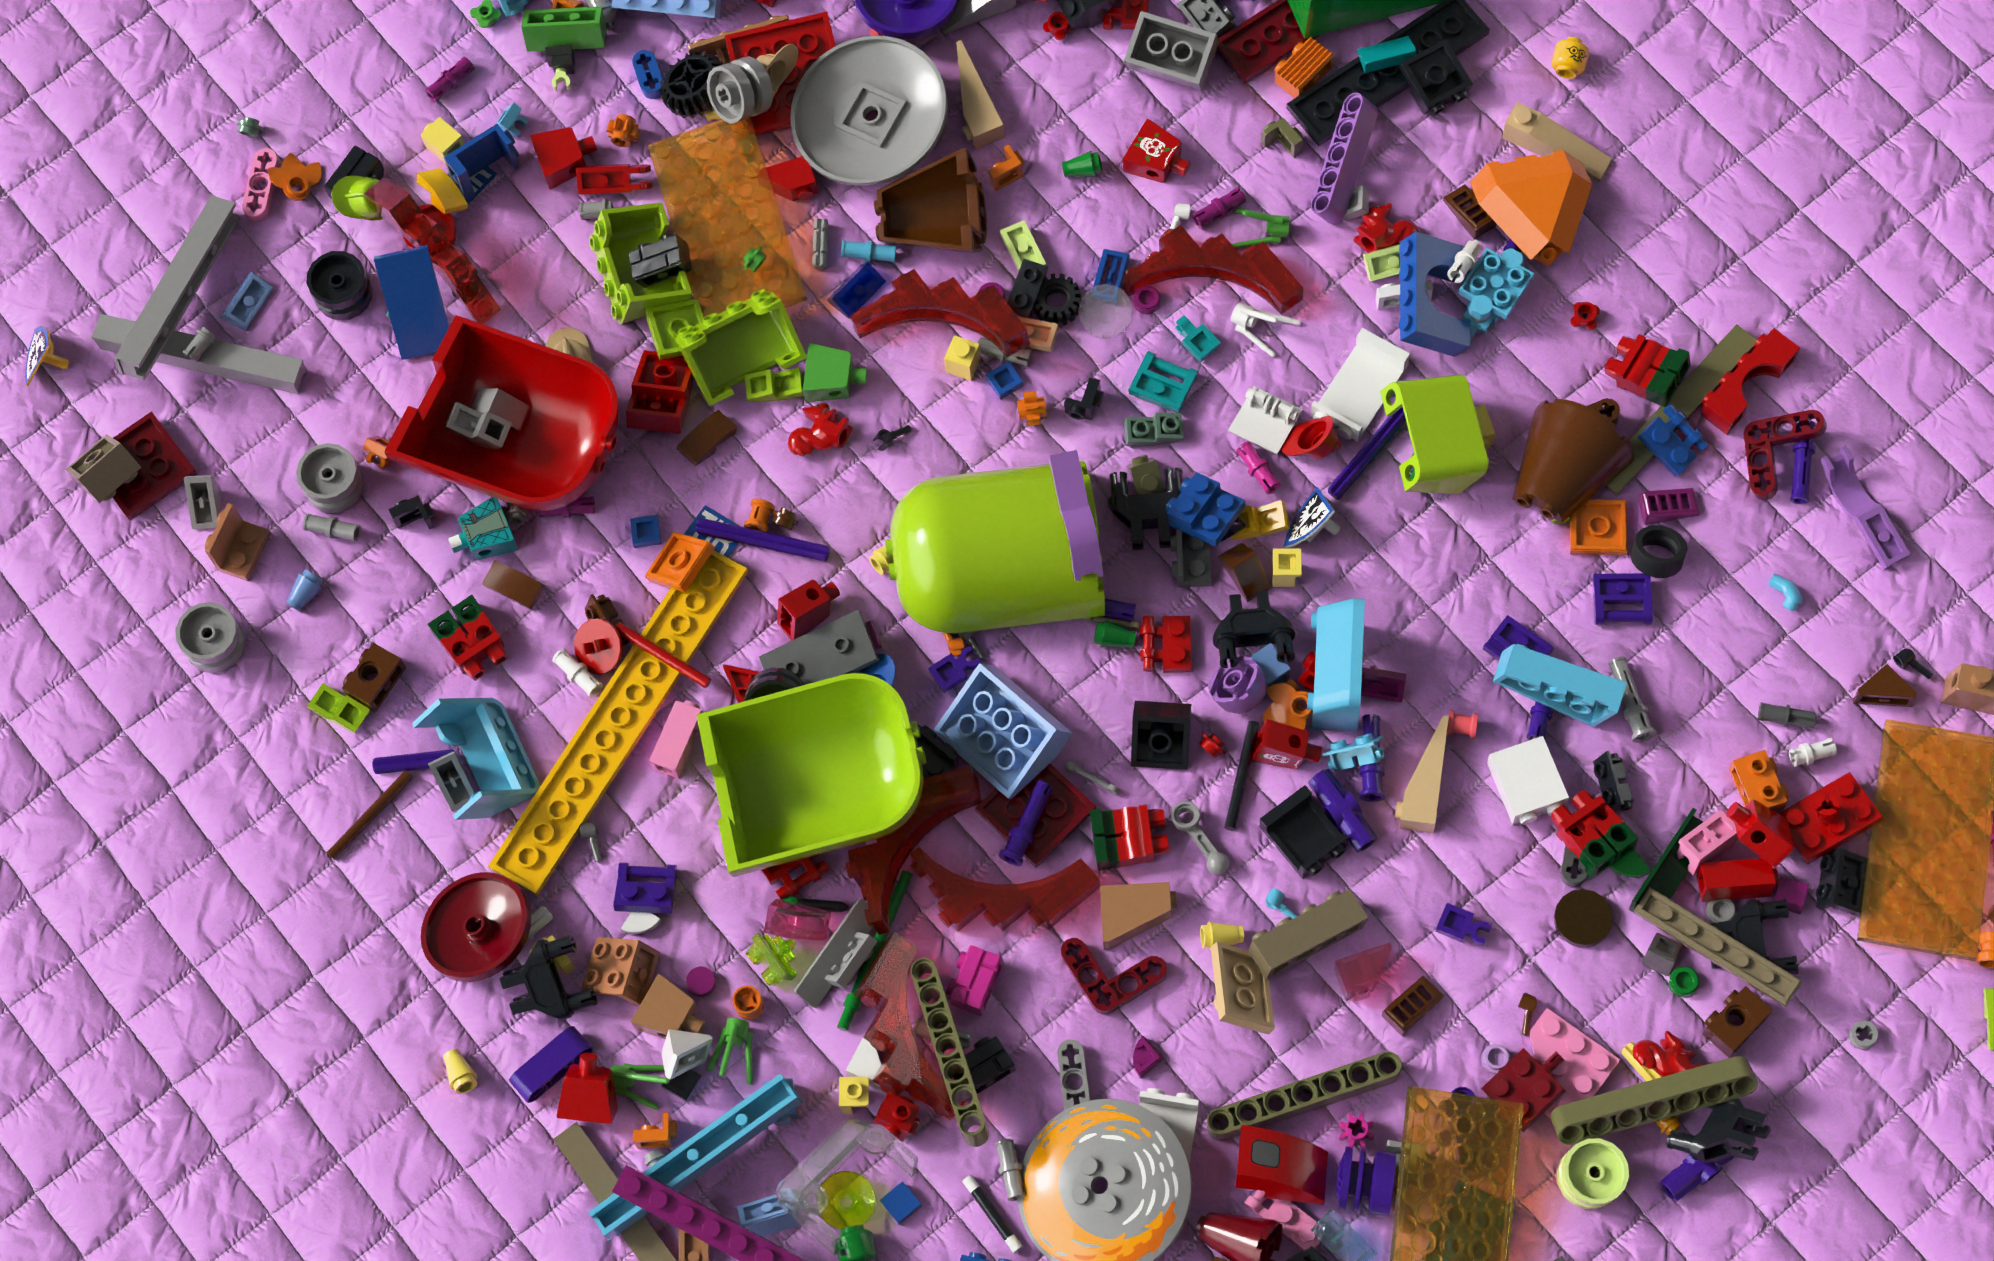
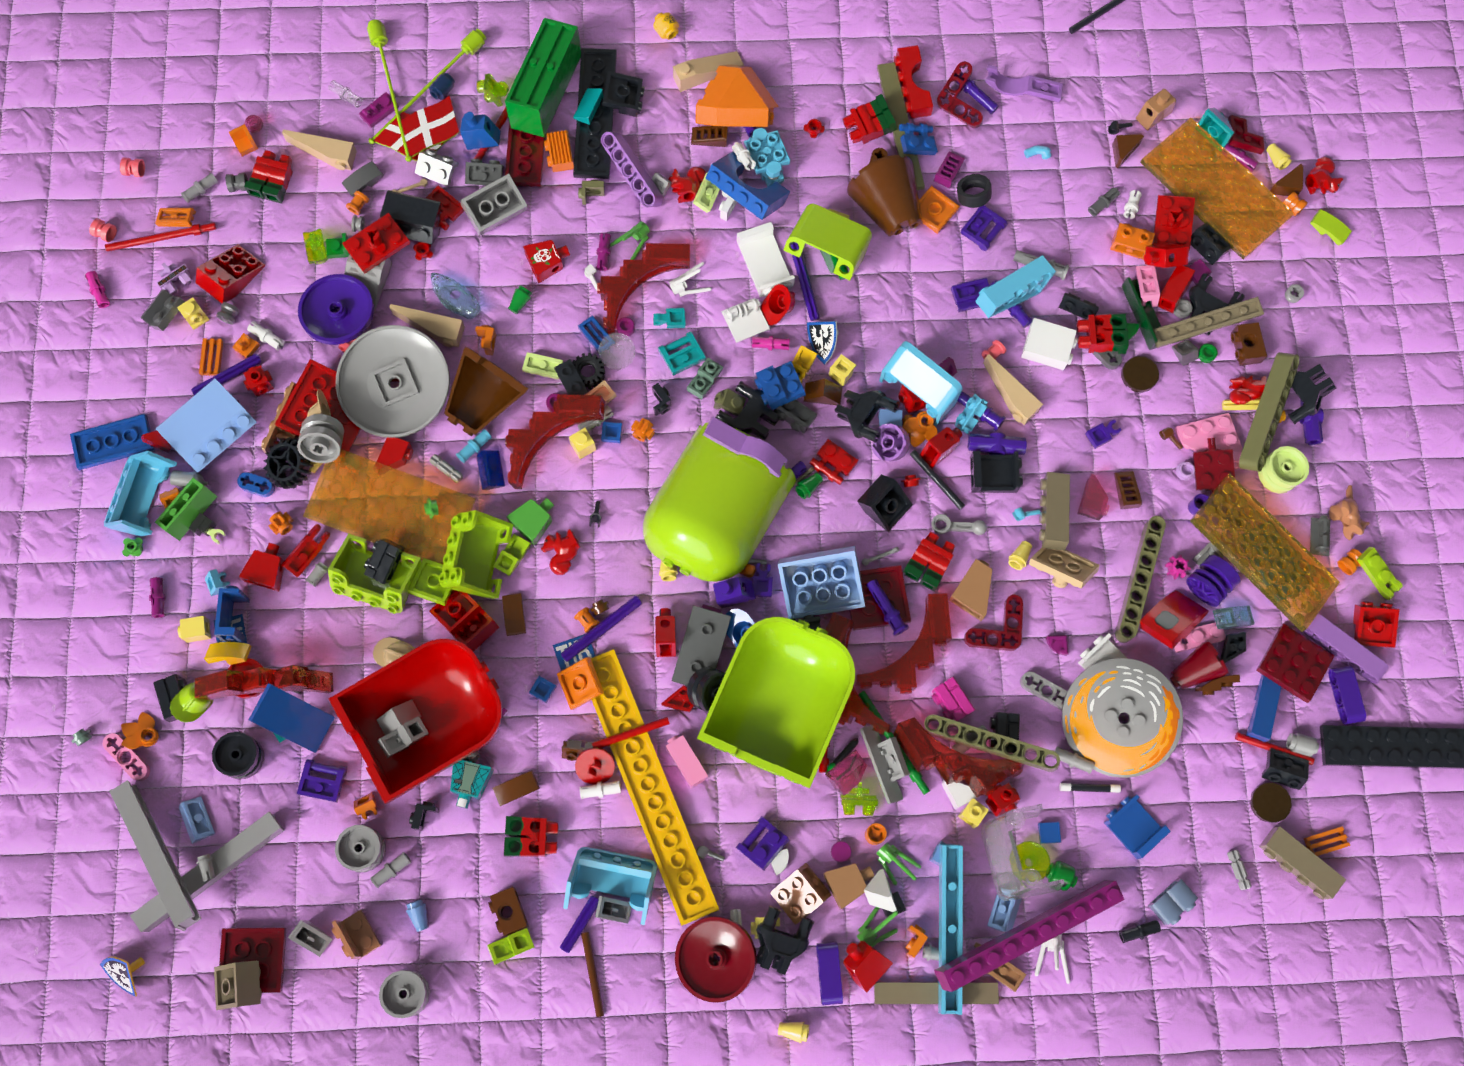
camera: 65 degrees left, 5 degrees up
none -> dark purple plate [297,759,347,803]
none -> clear light blue piece [431,273,481,319]
none -> dark purple torso [713,577,756,608]

